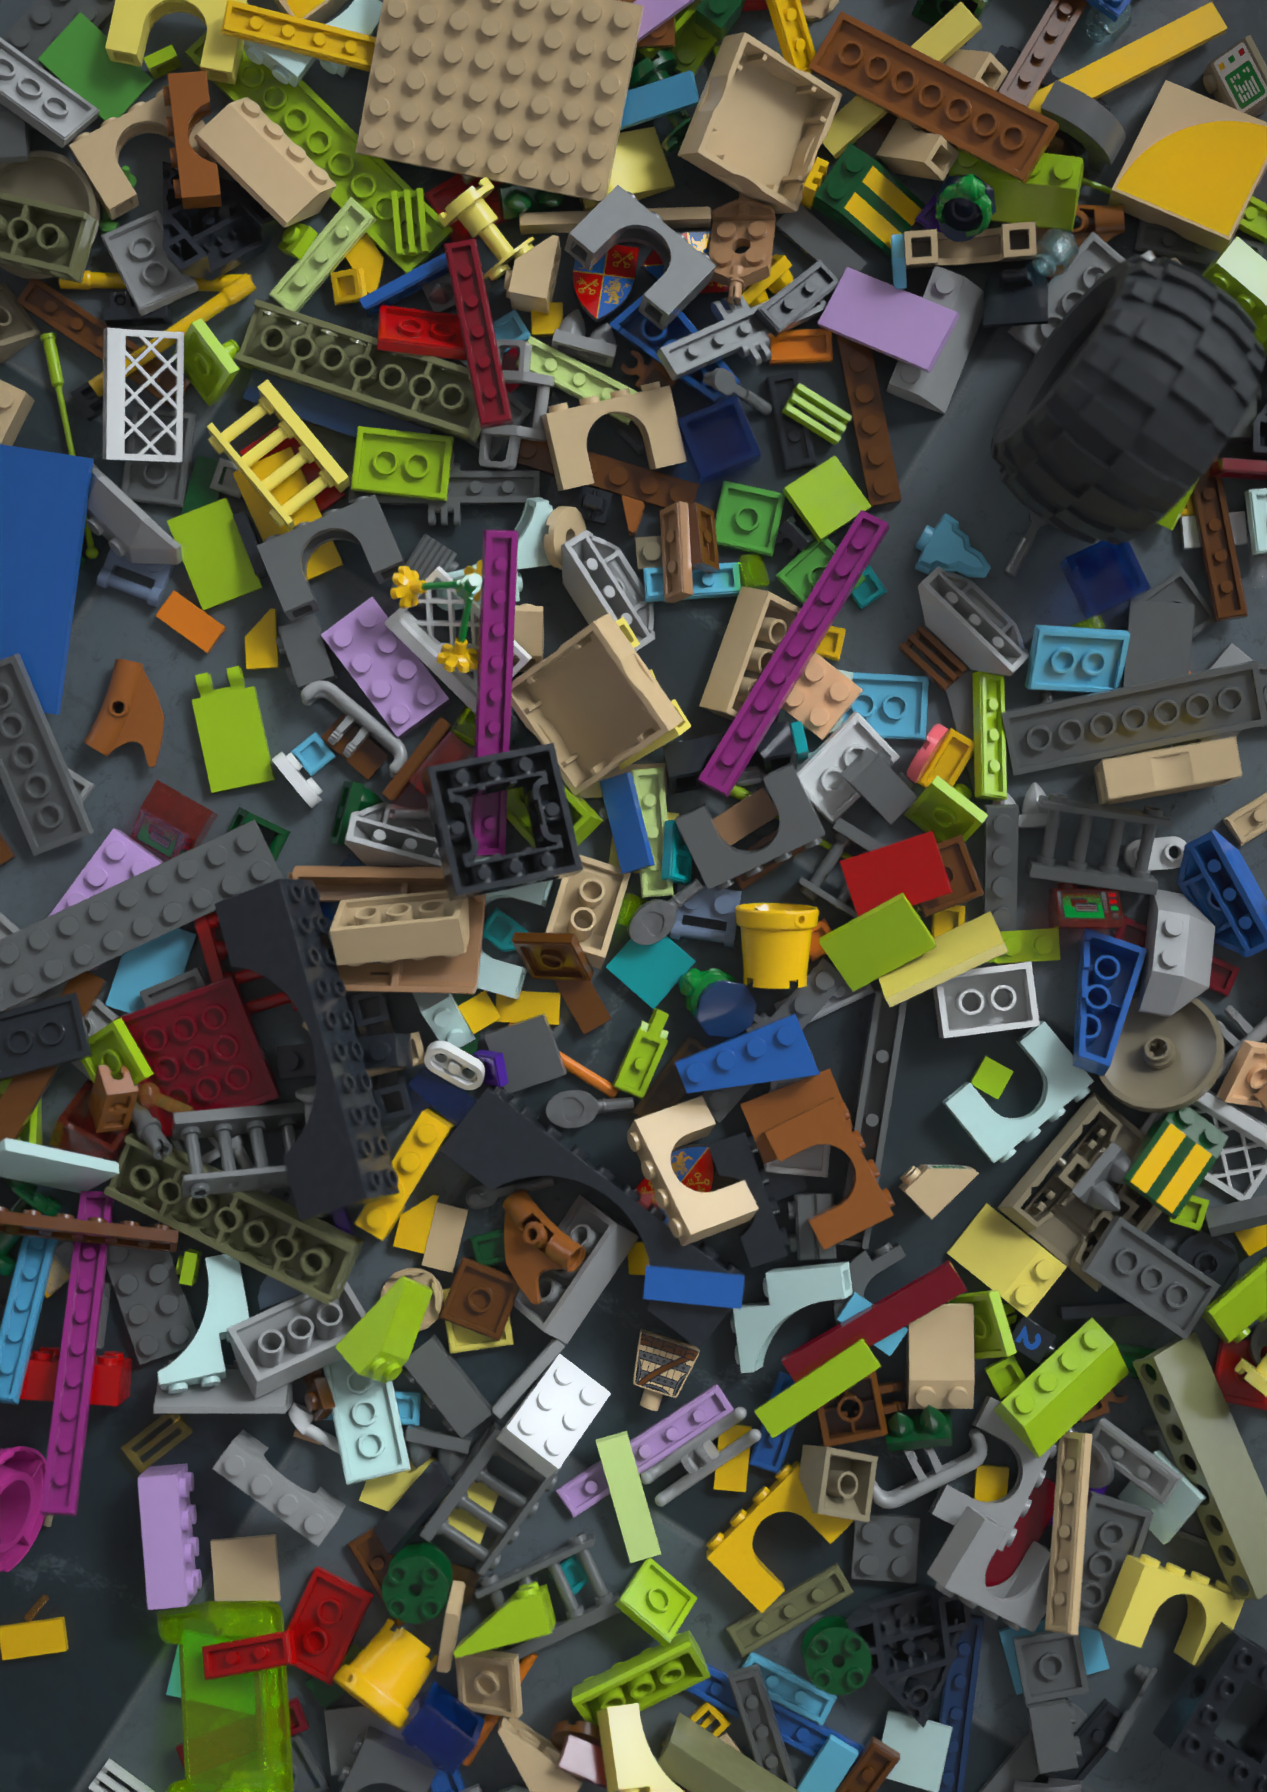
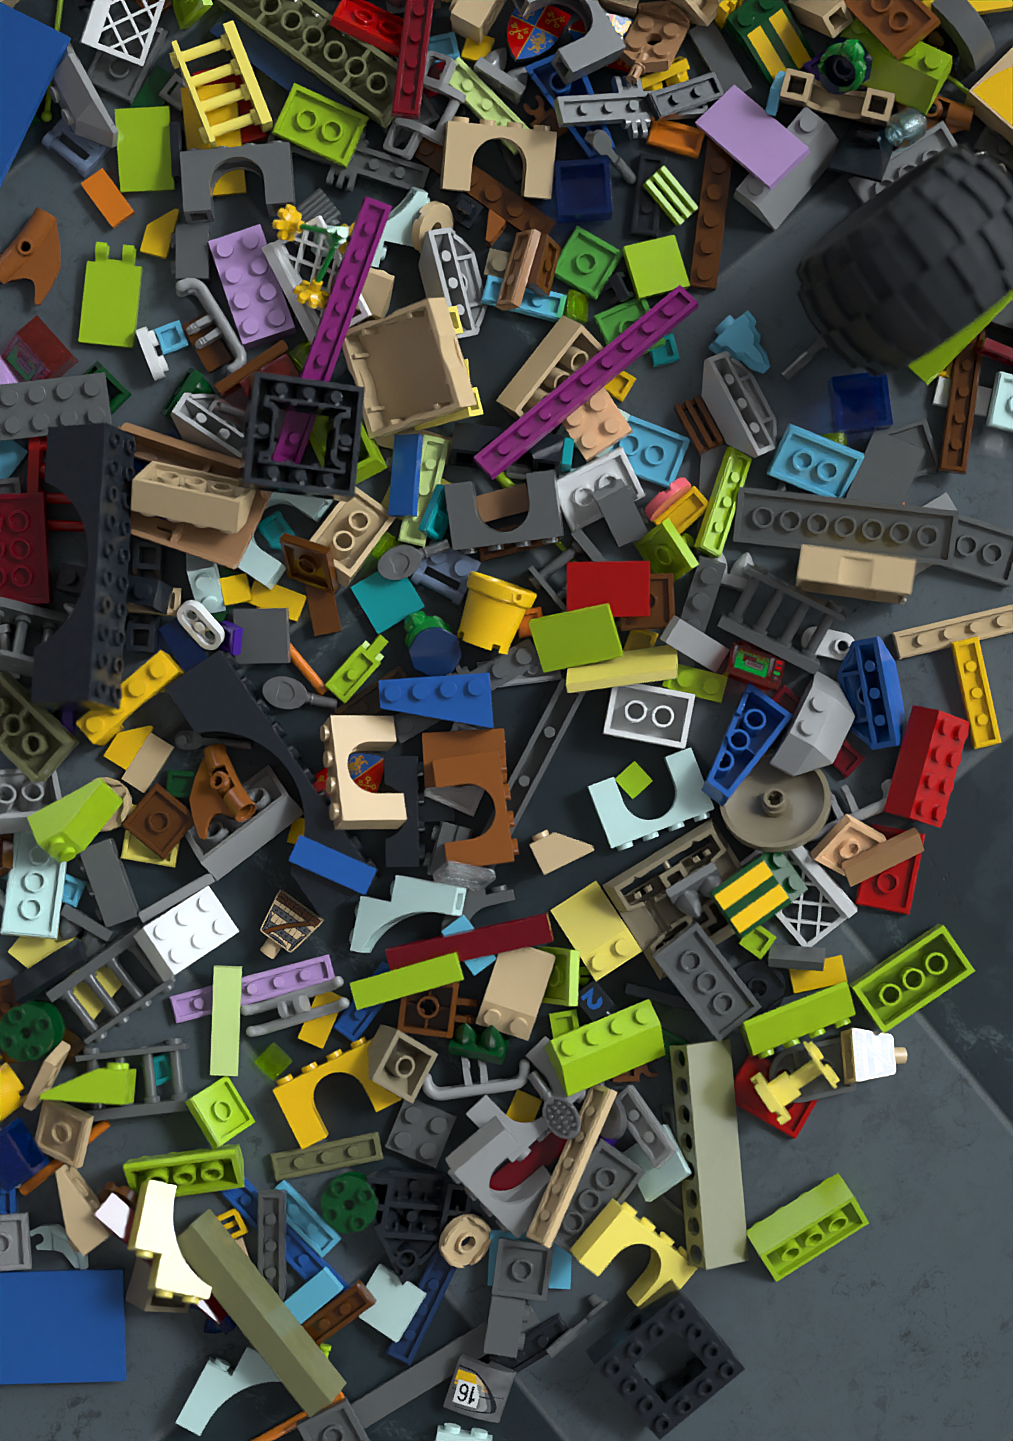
camera: 15 degrees right, 0 degrees up
none -> clear neon green slope [254,1042,293,1081]
none -> clear tile [433,861,496,891]
none -> tan tile [439,1214,491,1268]
none -> flat silver piece [527,1071,581,1139]
none -> light grey tile [660,615,730,673]

